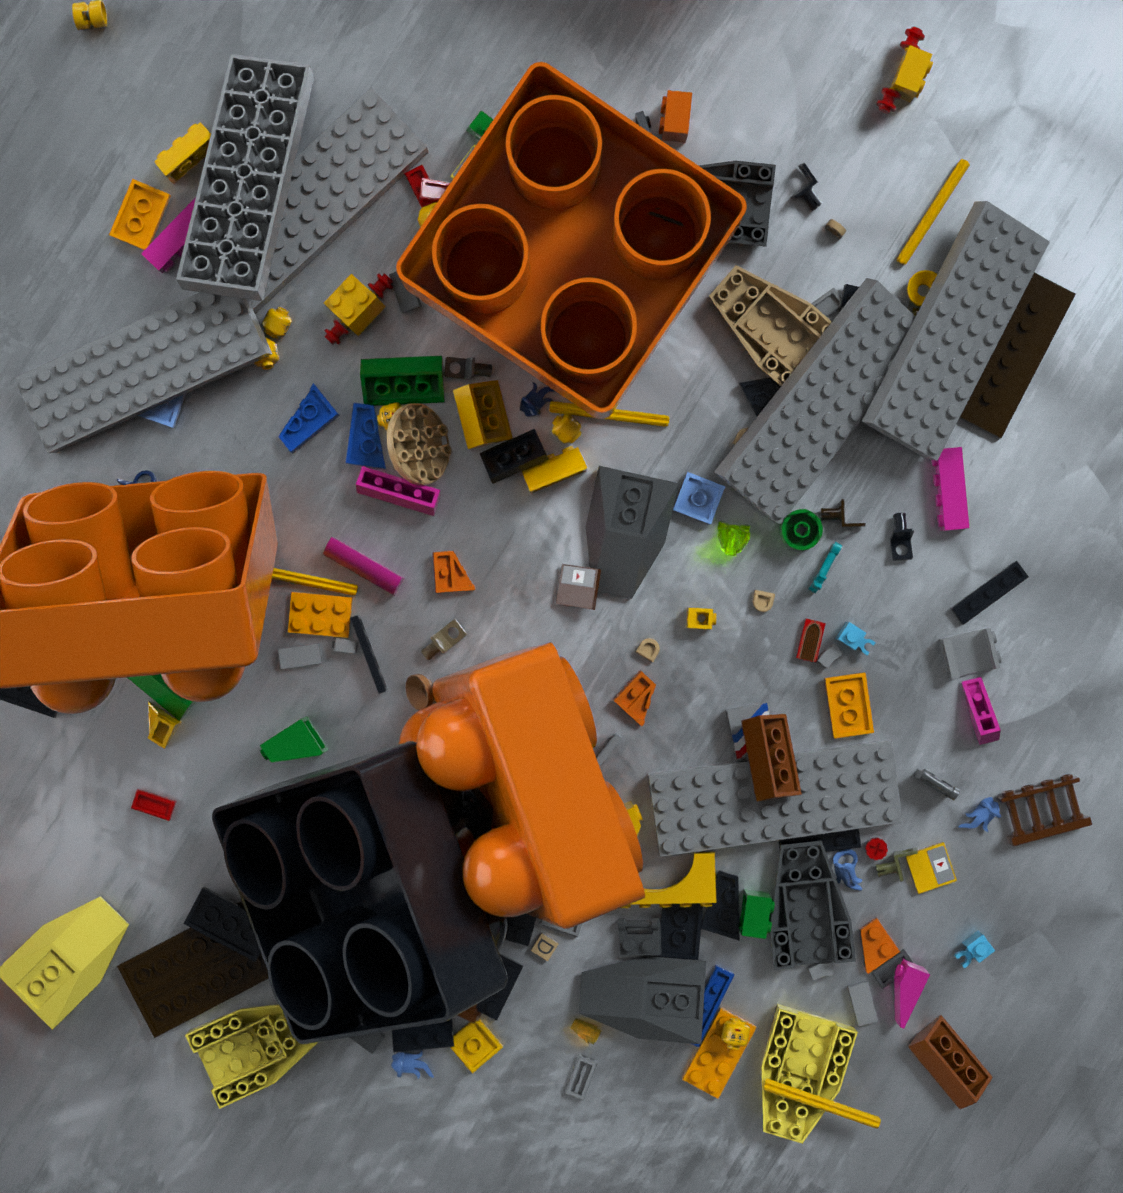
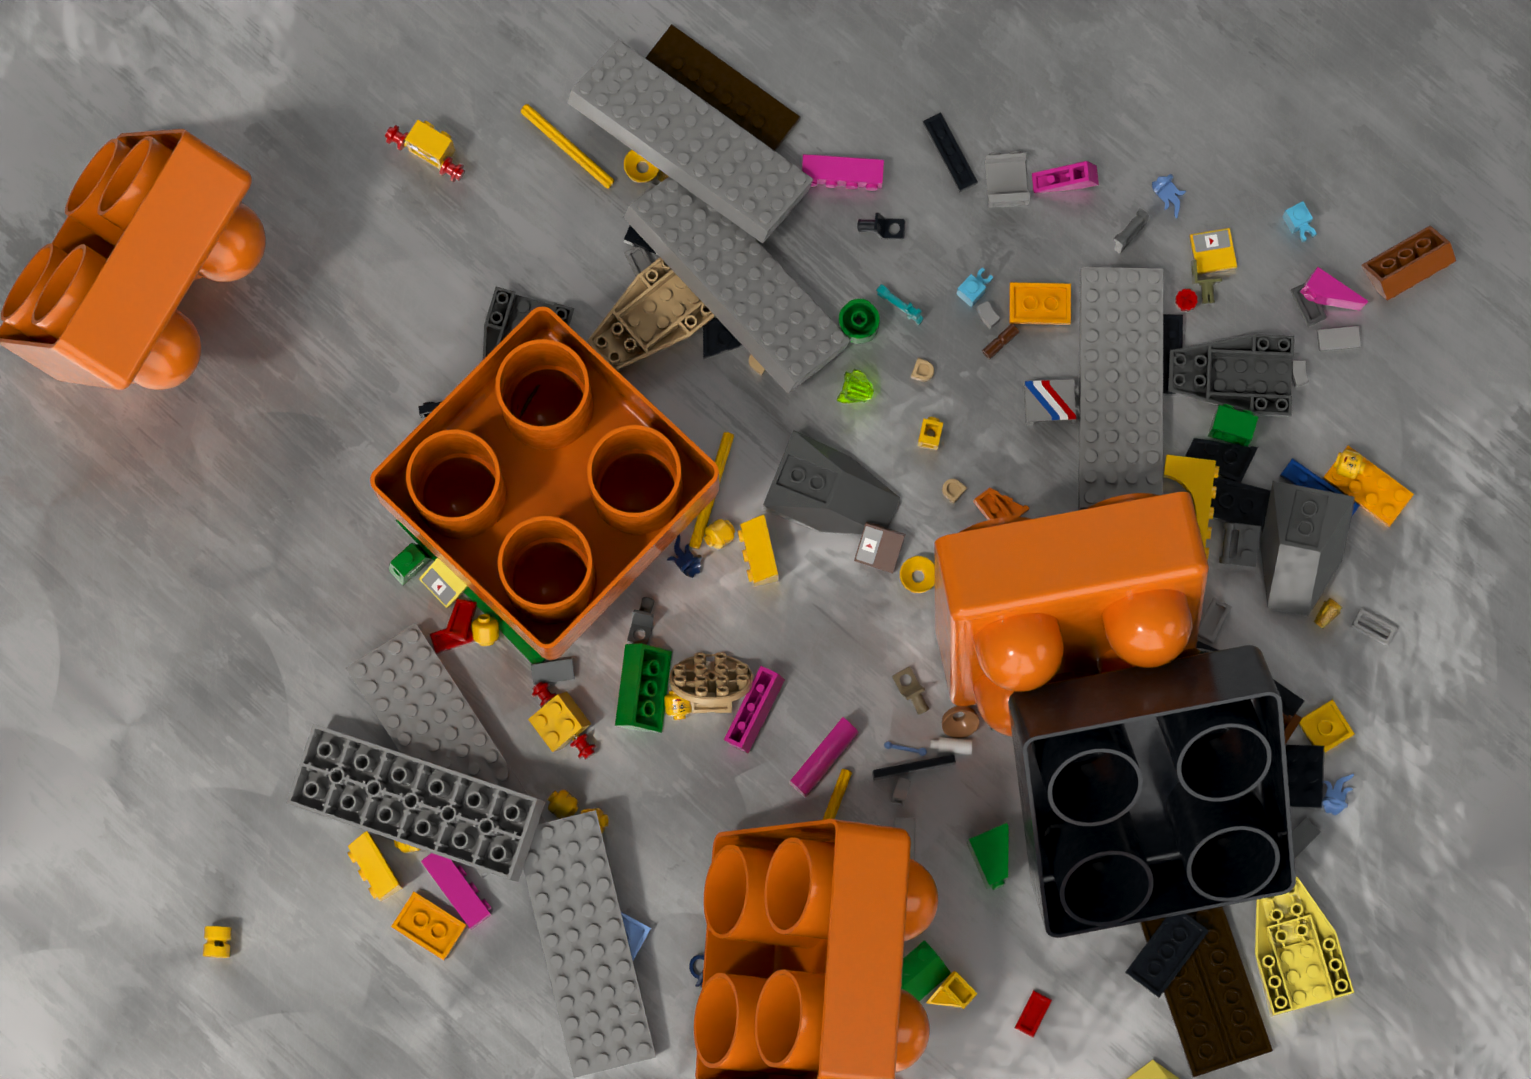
camera: 80 degrees left, 10 degrees down
blue wing [278,383,339,453] -> none
light orange plate [288,592,353,638] -> none
blue wing [345,403,386,469] -> none
orange wing [432,551,475,593] -> none
yellow slope [453,380,513,449] -> none
black plate [460,788,493,840] -> none
black plate [479,429,549,484] -> none
tan tile [531,932,559,961] -> none
orange brick [658,90,692,143] -> none
light blue plate [673,472,726,525] -> none
dark orange slope [741,714,802,802] -> none
light yellow wedge [761,1004,858,1144] -> none
yellow axle [763,1078,881,1129] -> none
black bracket [791,163,822,211] -> none
tile [796,618,826,662] -> none
dark brown bracket [821,499,866,527] -> none
tan tile [825,219,846,239] -> none
medium blue piece [833,849,862,891] -> none
orange wing [859,918,900,974] -> none
reddish brown fence [997,774,1092,846] -> none
none -> medium blue hinge [884,741,927,756]
none -> yellow piece [900,556,935,594]
none -> white cylinder [931,737,972,755]
none -> reddish brown piece [982,323,1020,360]

